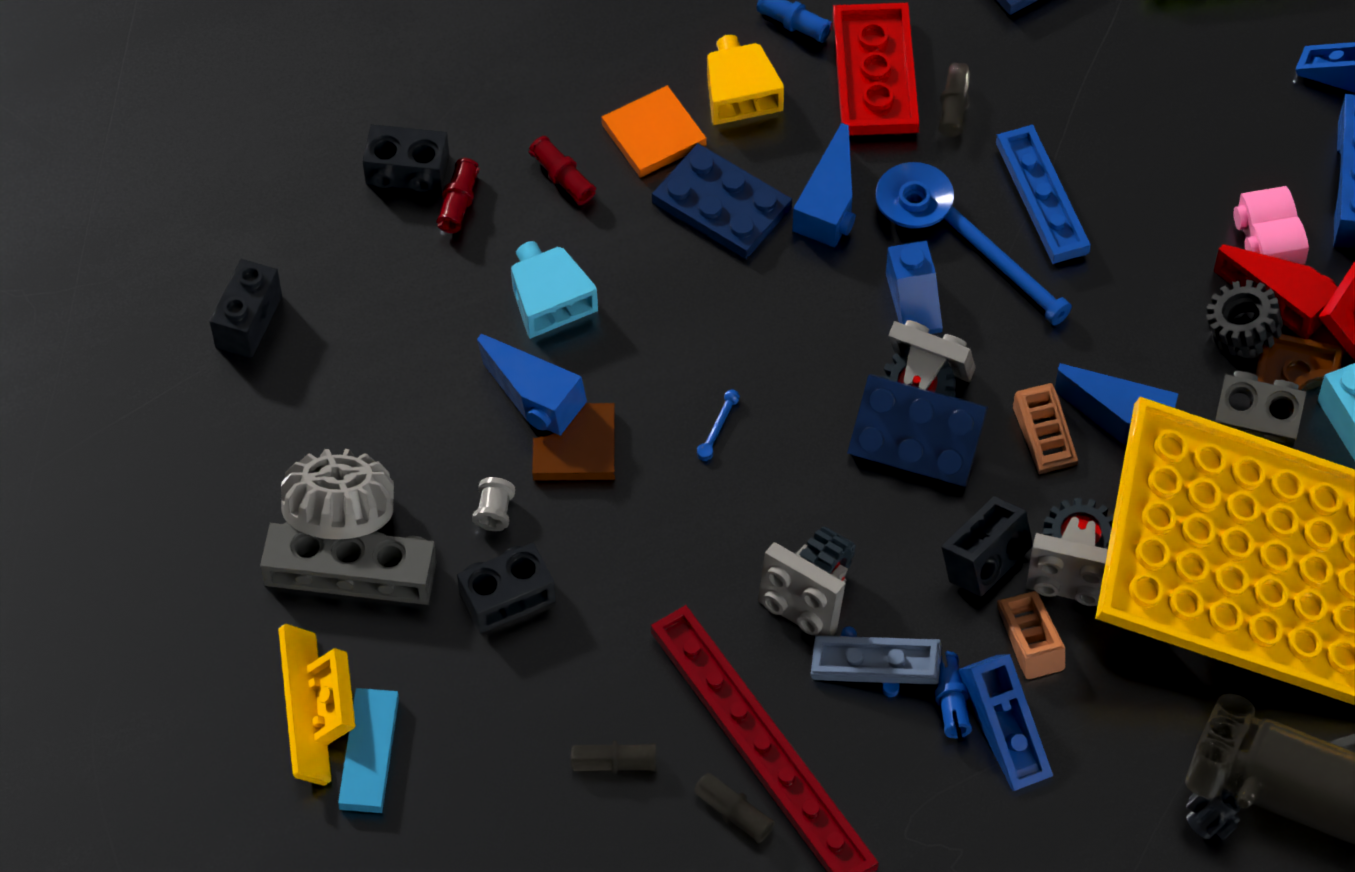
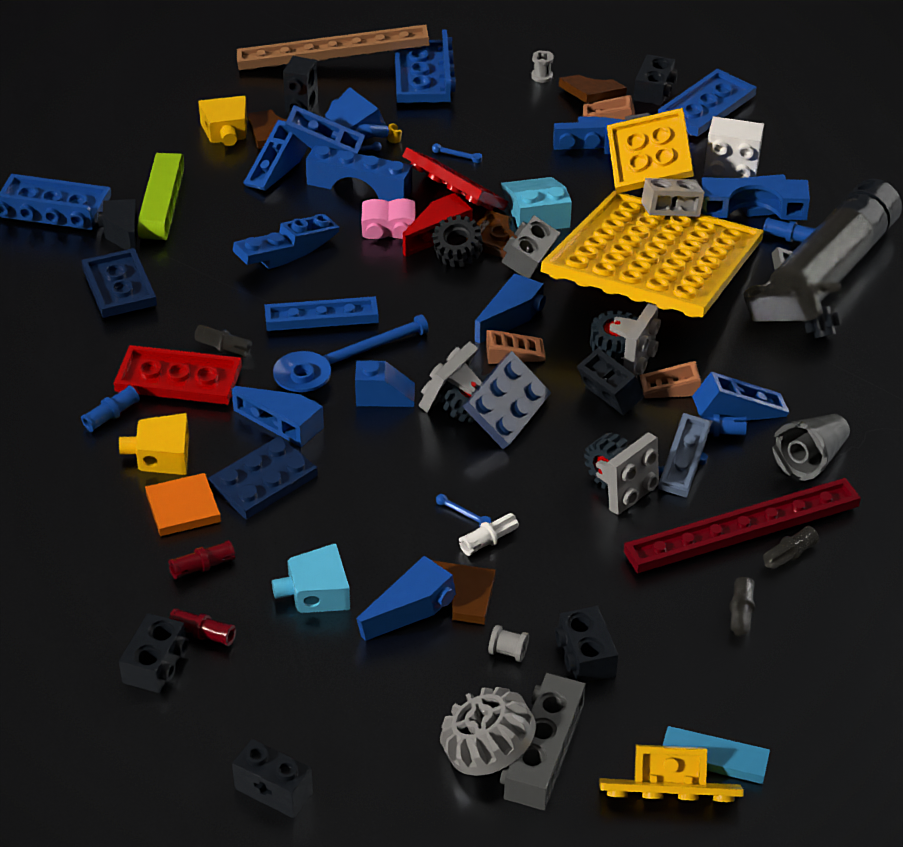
camera: 80 degrees left, 15 degrees down
none -> blue slope [233,214,340,269]
none -> white axle [459,513,519,556]
none -> dark grey cone [773,414,850,481]

